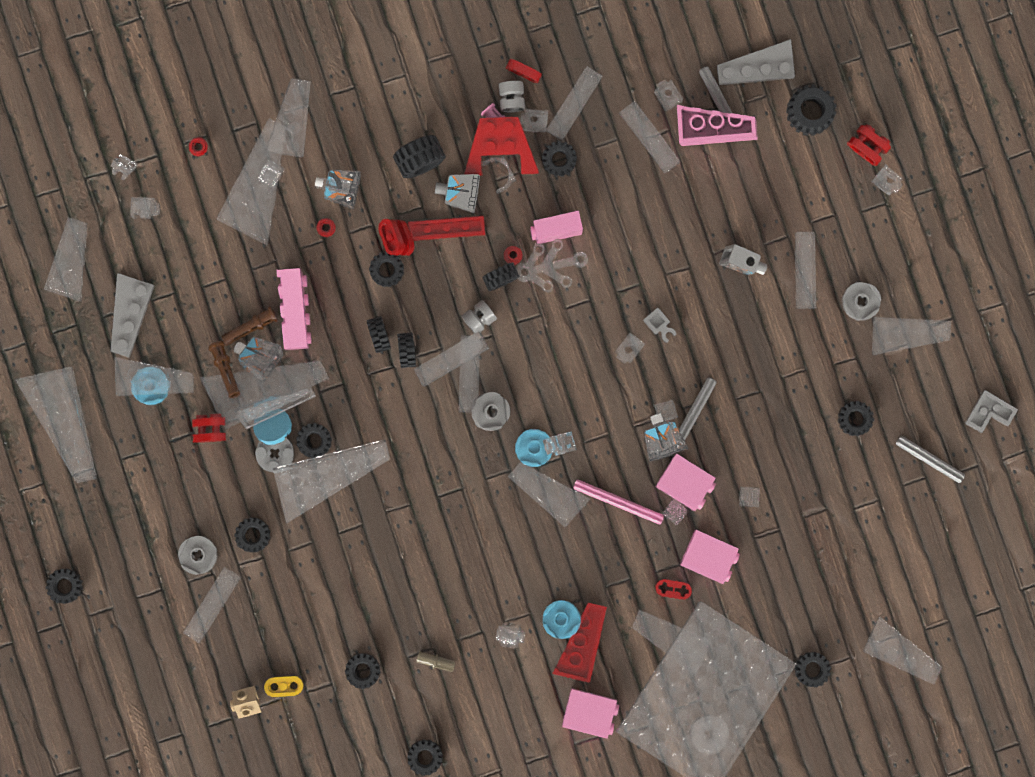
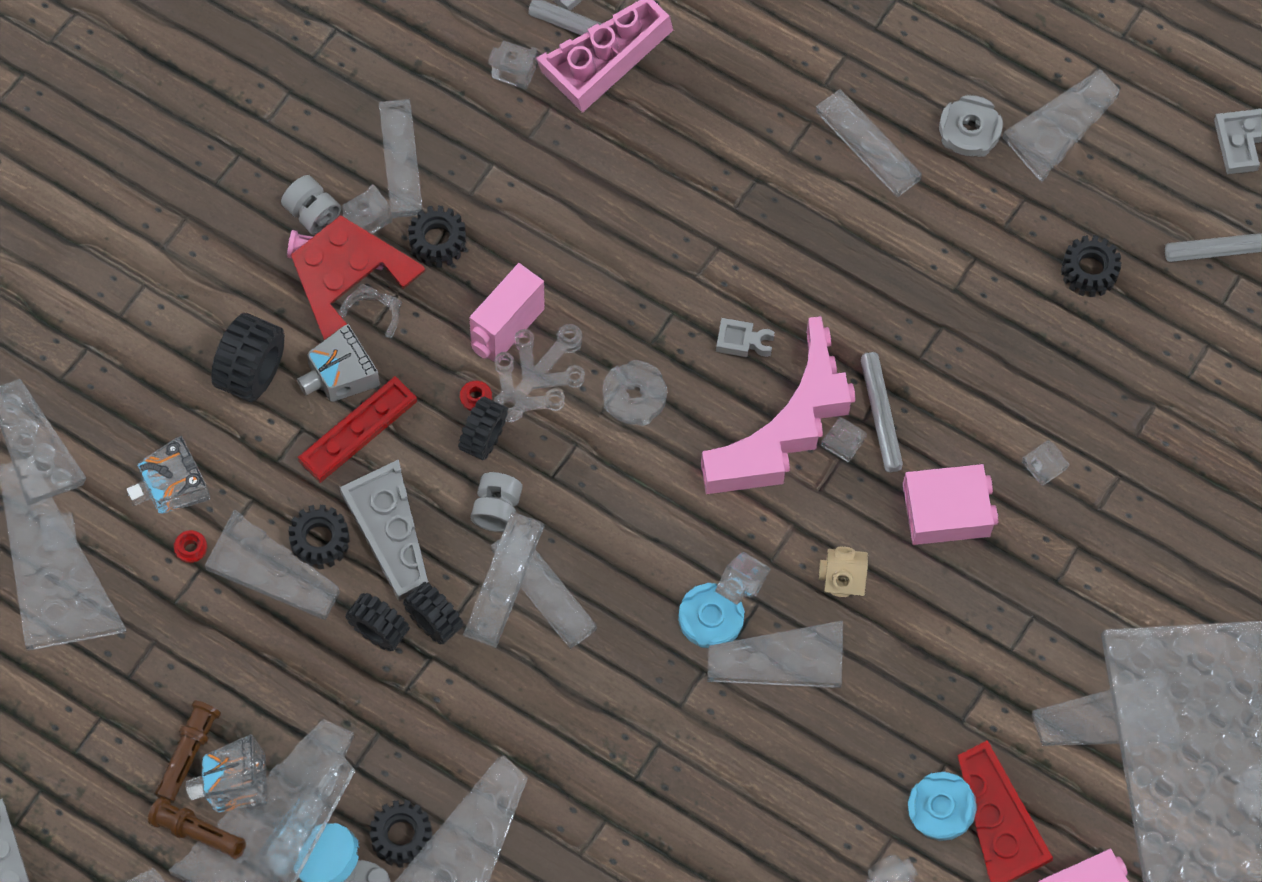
camera: 35 degrees left, 20 degrees down
bright pink wedge [277,268,312,350] -> none
red brick [378,219,414,256] -> none
light grey plate [472,392,510,431] -> none
red beam [505,59,542,83] -> none
bright pink axle [573,480,664,524] -> none
clear brick [615,333,645,364] -> none
clear plate [619,101,681,174] -> none
clear torso [644,414,688,462] -> none
red beam [655,579,692,600] -> none
clear slope [662,498,688,525] -> none
bright pink brick [680,530,740,584] -> none
light grey torso [719,244,767,275] -> none
none -> clear wing [205,509,340,620]
none -> light grey wing [340,459,428,601]
none -> clear plate [602,360,667,426]
none -> bright pink arch [701,316,855,494]
none -> tan brick [819,547,868,597]

